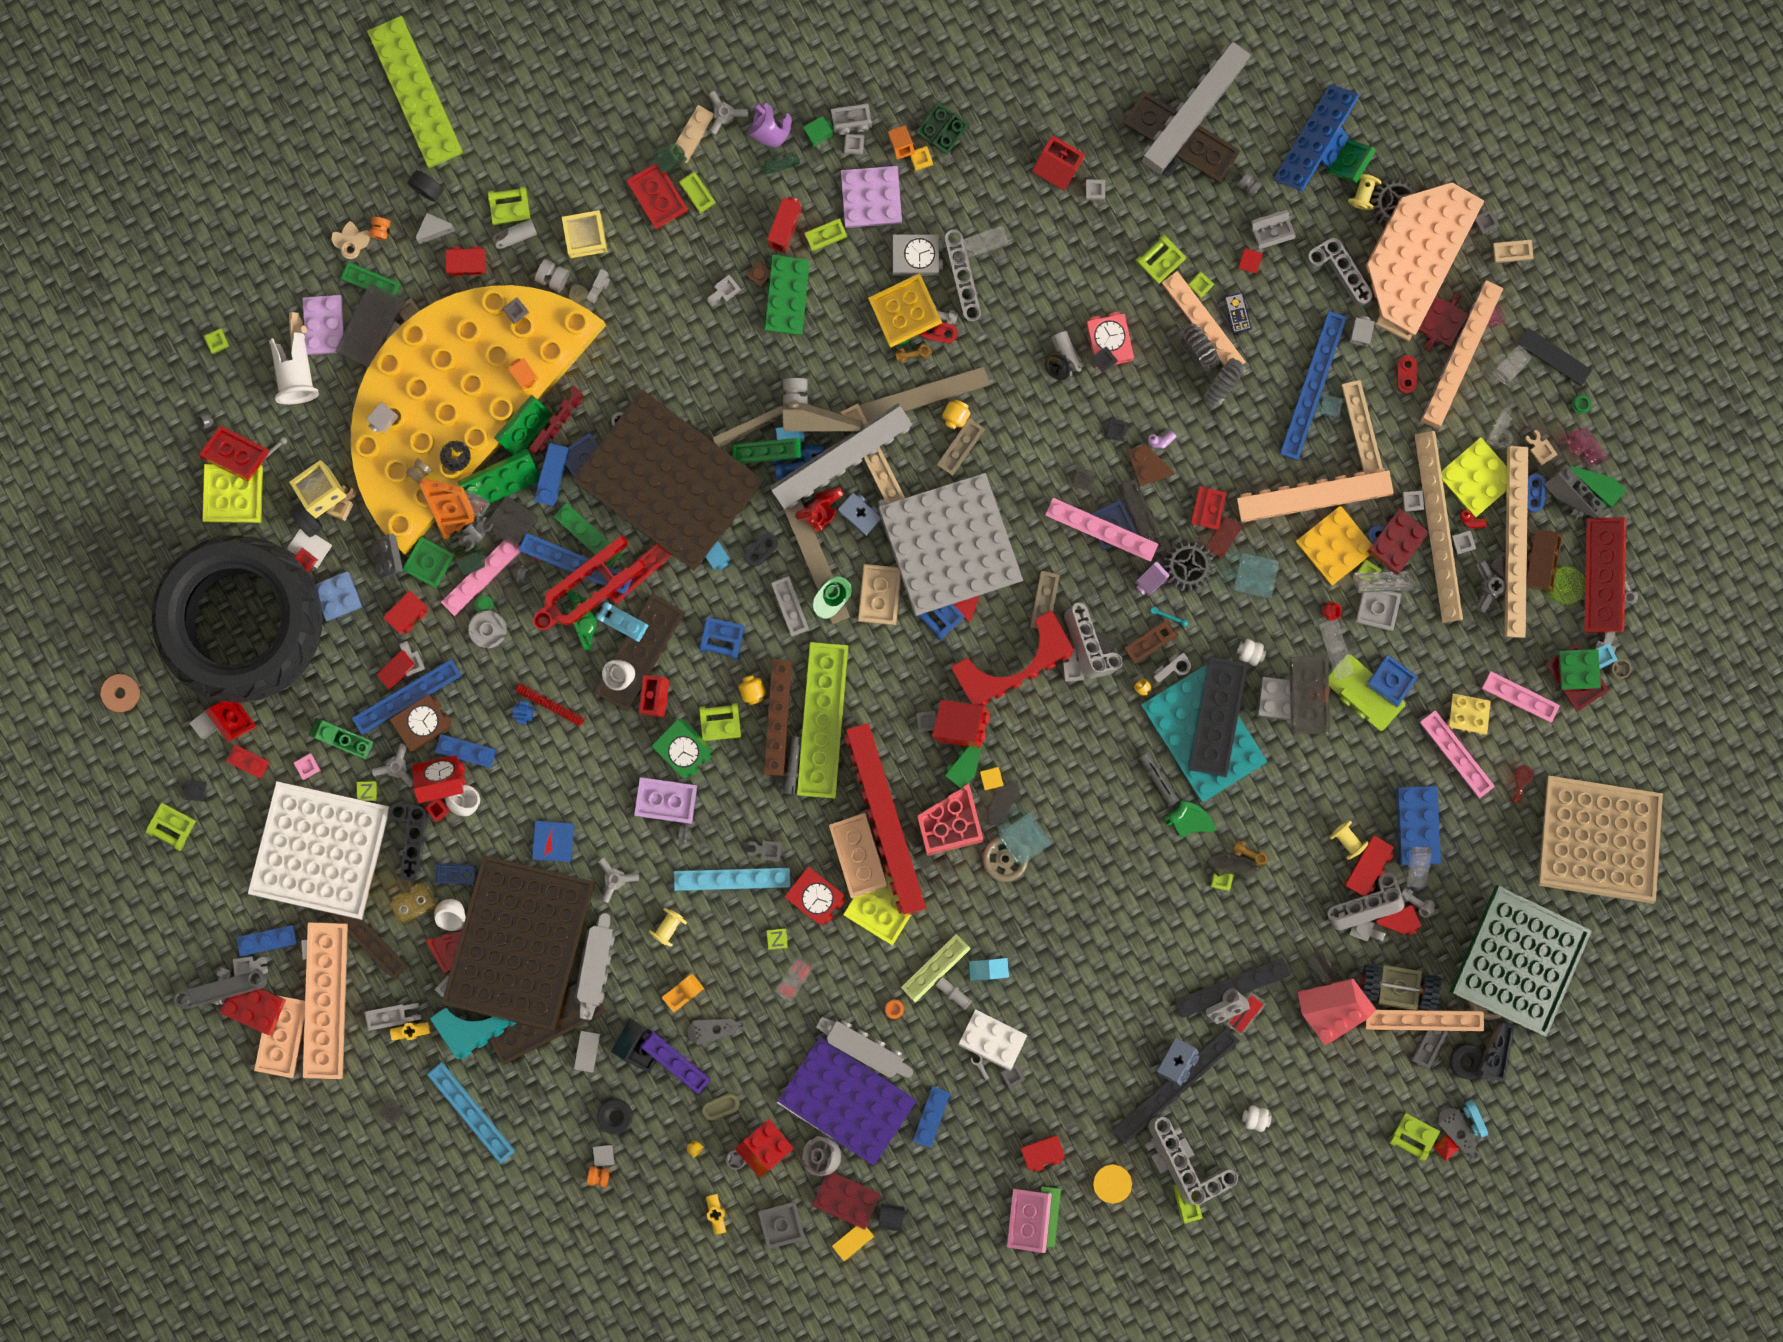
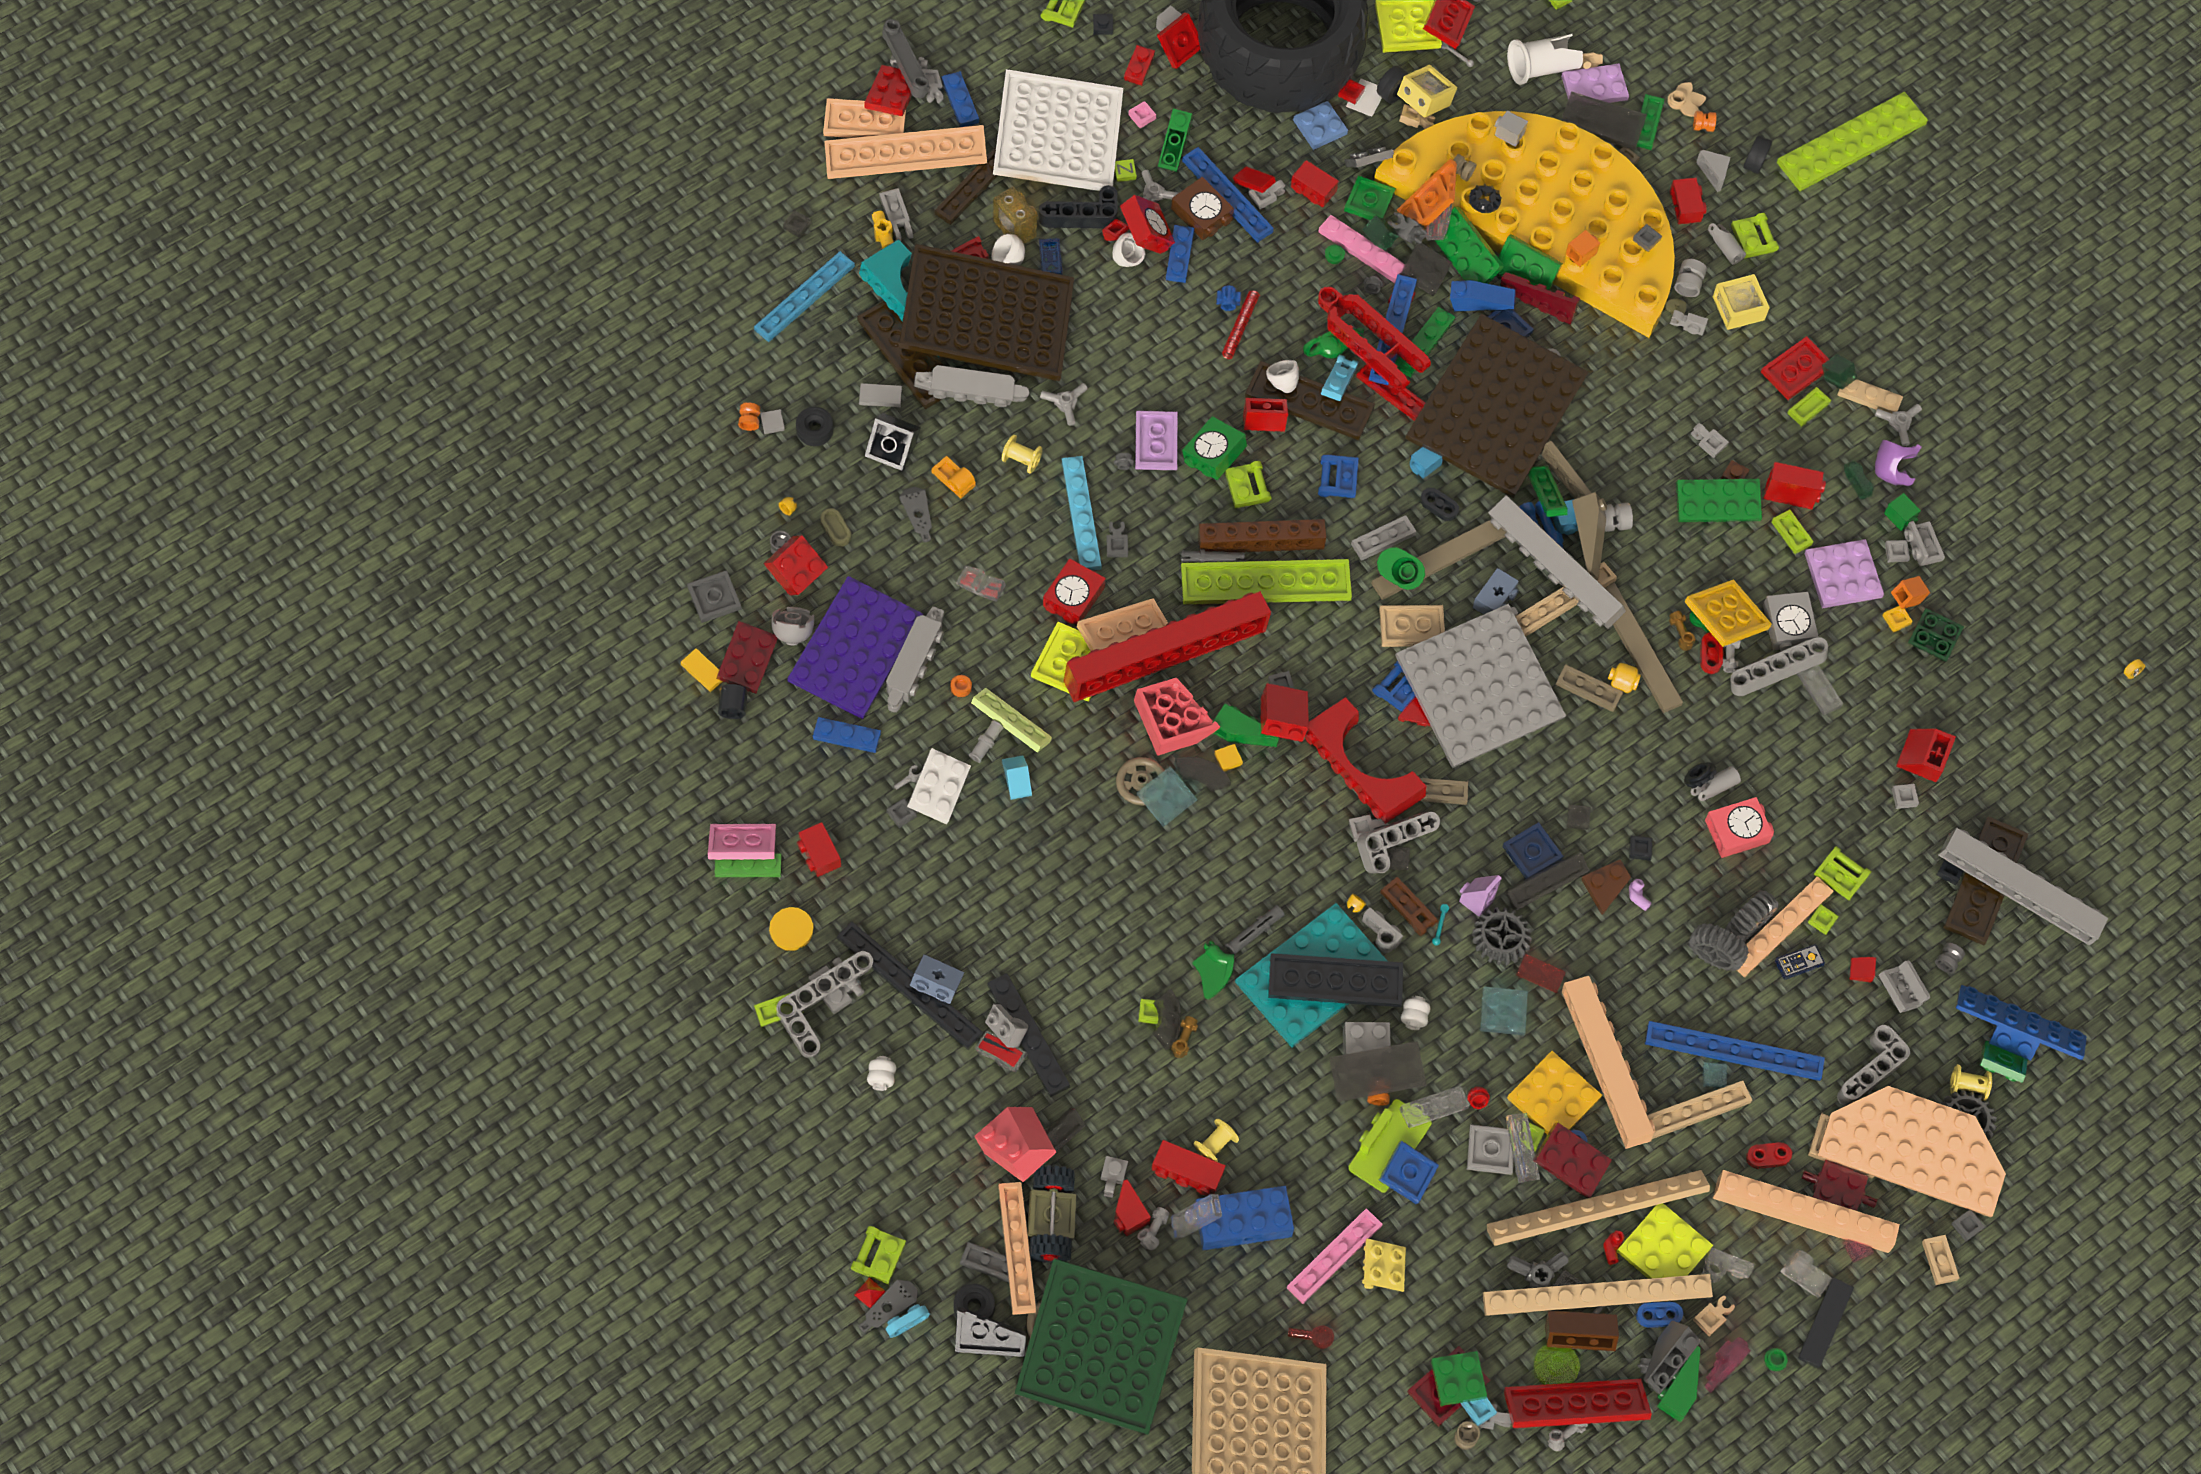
camera: 80 degrees right, 20 degrees down
light grey tile [468,610,507,648] -> none
blue tile [532,821,574,862] -> none
dark purple tile [640,1031,711,1094] -> none
yellow axle [706,1194,726,1235] -> none
yellow head [738,675,766,705] -> none
lime tile [767,929,788,950] -> none
red hair [795,488,843,533] -> none
bright pink plate [1046,498,1158,562] -> none
black plate [1091,346,1118,374] -> none
red plate [1191,486,1227,530] -> none
light grey beam [1328,873,1404,930] -> none
light grey brick [1349,316,1375,347] -> none
light grey plate [1402,491,1424,512] -> none
light grey plate [1451,531,1476,555] -> none
bright pink plate [1481,671,1560,723] -> none

